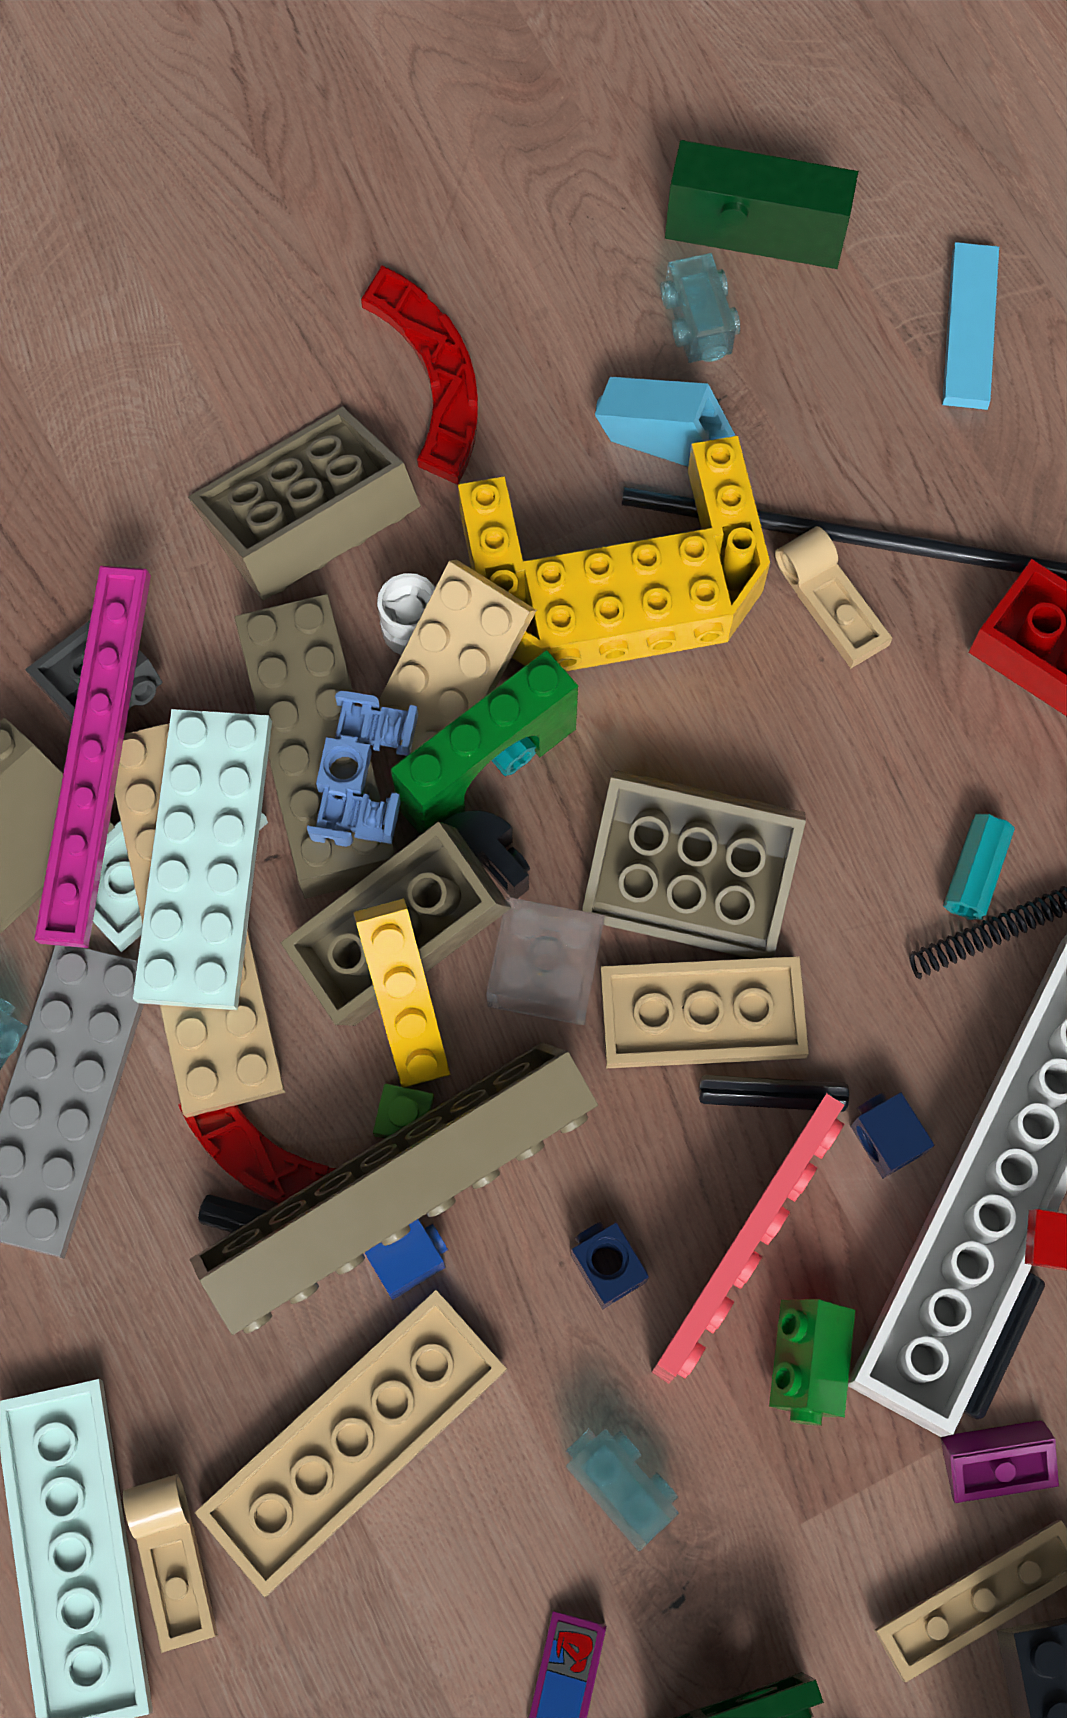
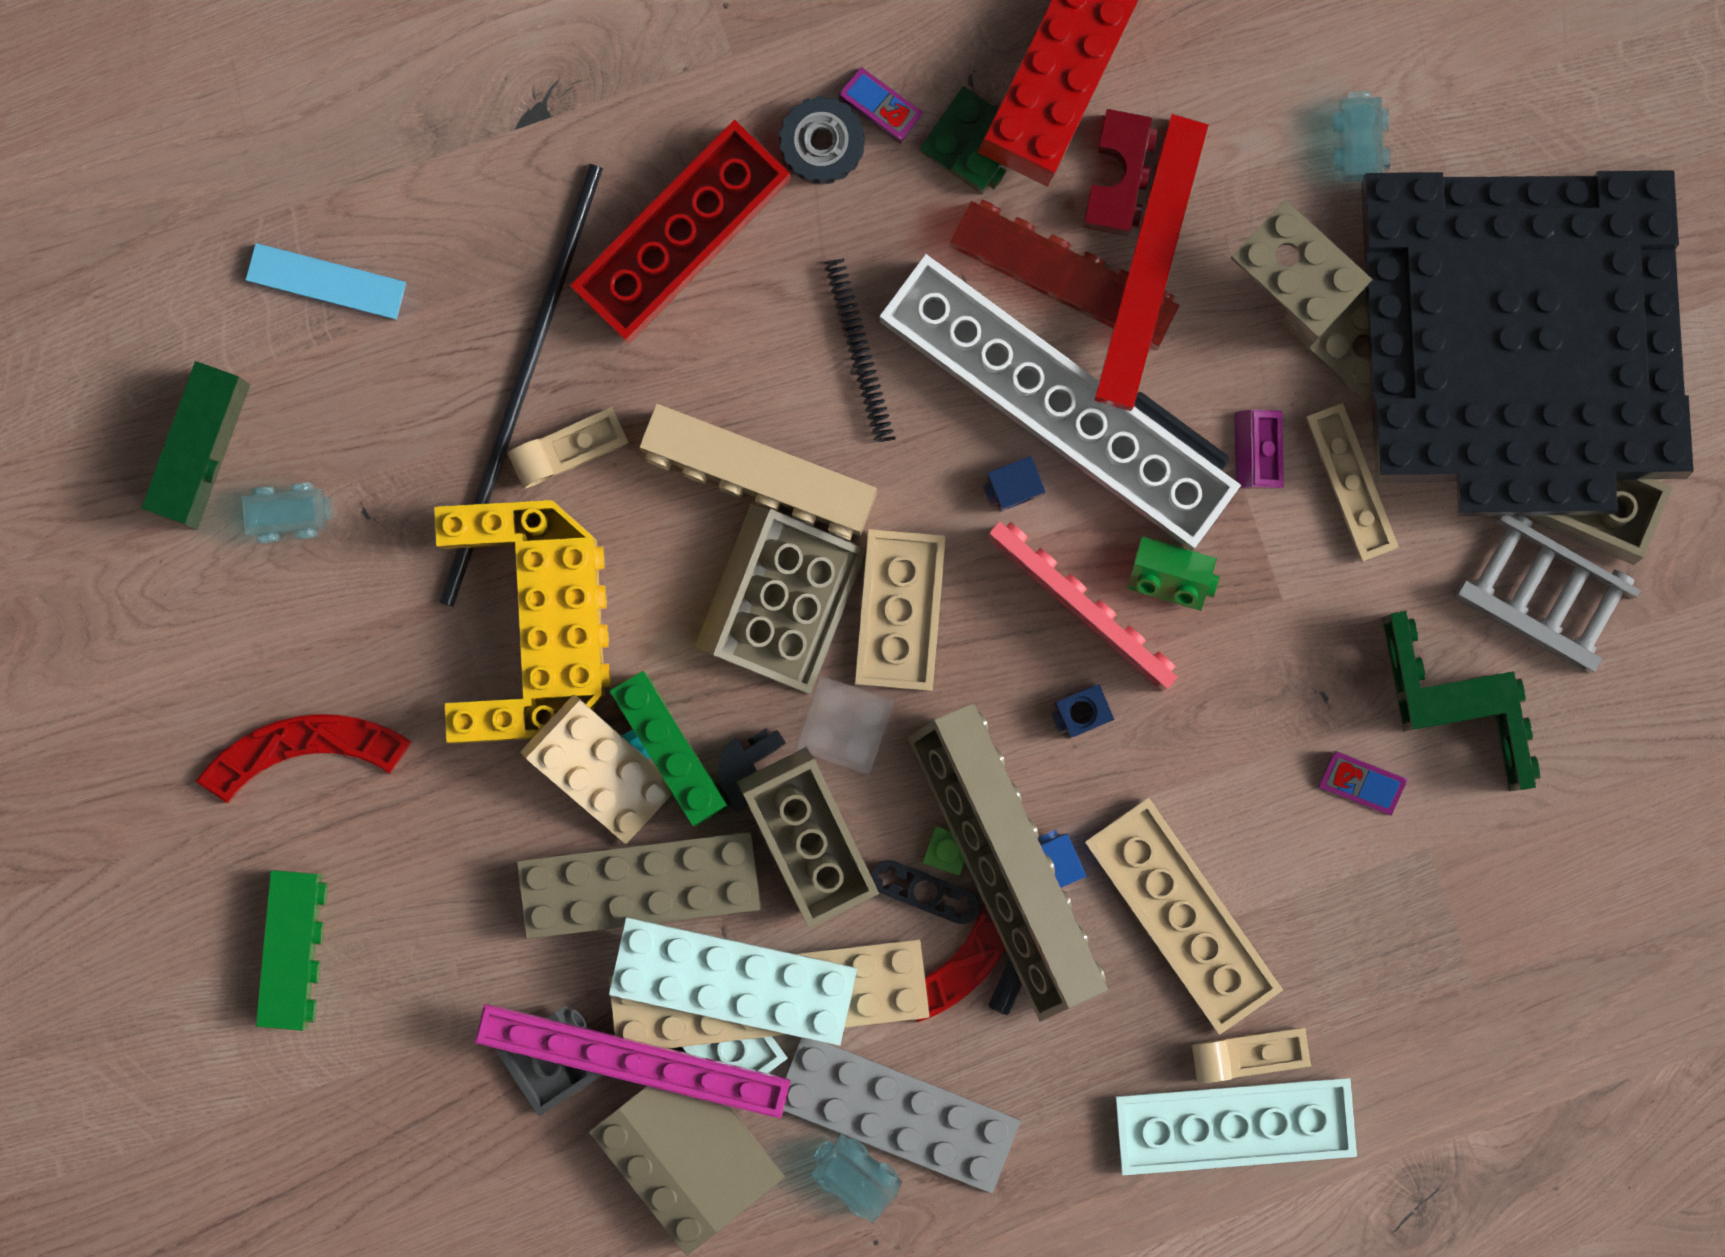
camera: 80 degrees left, 15 degrees up
dark tan slope [188,406,421,601] -> none
medium blue piece [307,691,418,847] -> none
yellow plate [353,898,450,1087] -> none
white wheel [377,573,436,655] -> none
clear light blue brick [565,1429,679,1552] -> none
medium azure slope [595,377,736,467] -> none
black axle [699,1075,849,1112] -> none
teal axle [943,814,1015,920] -> none
none -> green brick [256,870,328,1031]
none -> tan brick [640,403,877,541]
none -> black beam [872,860,979,924]

